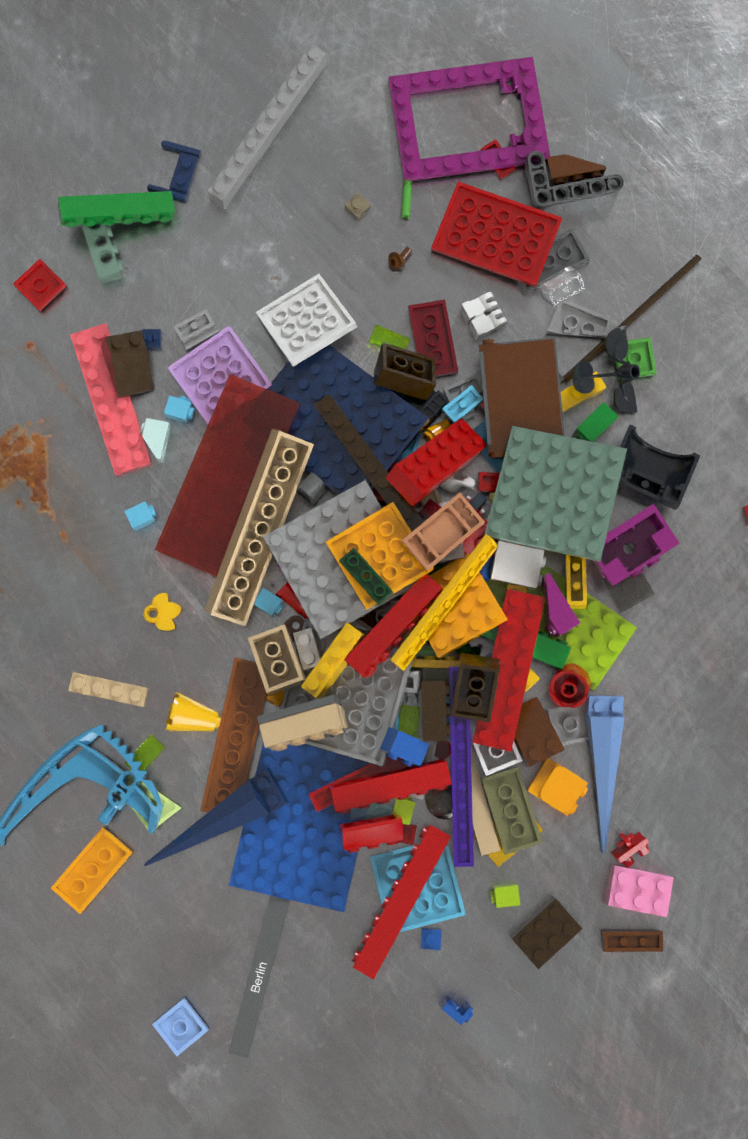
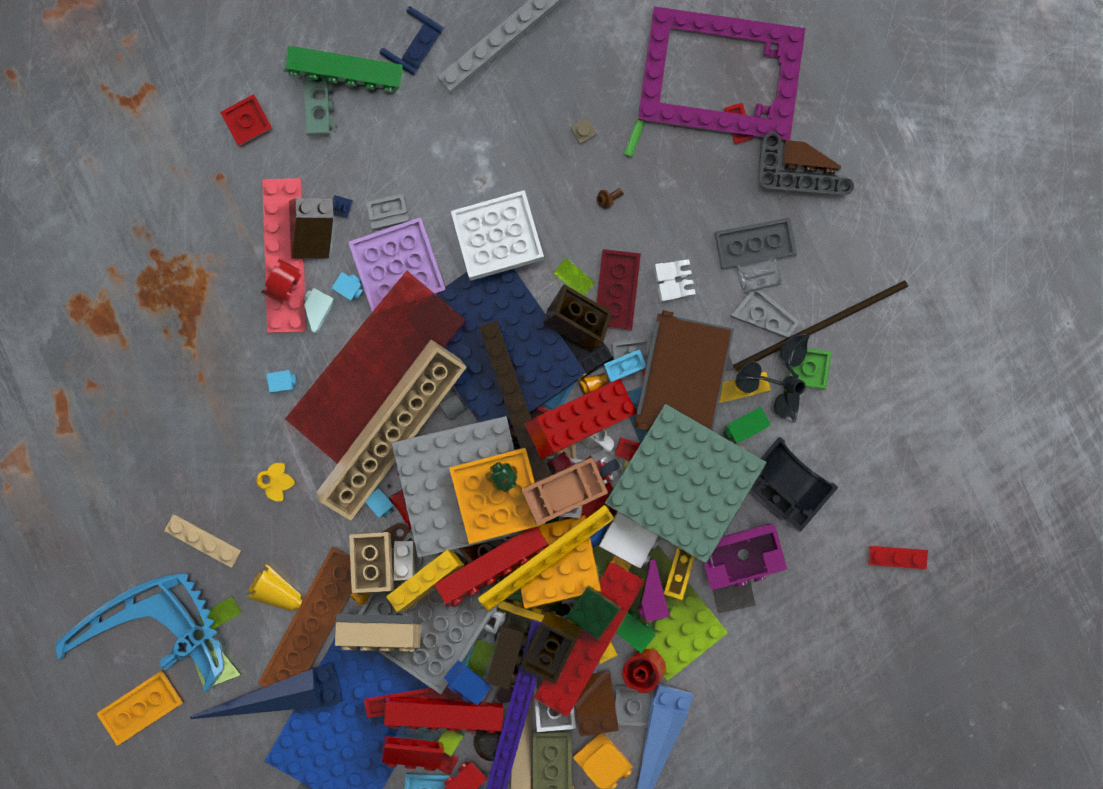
camera: 20 degrees right, 5 degrees up
dark green tile [339,548,394,606] -> none
red plate [431,181,562,287] -> none
none -> red brick [261,259,301,304]
none -> dark green head [488,462,517,492]
none -> dark green plate [566,585,621,640]

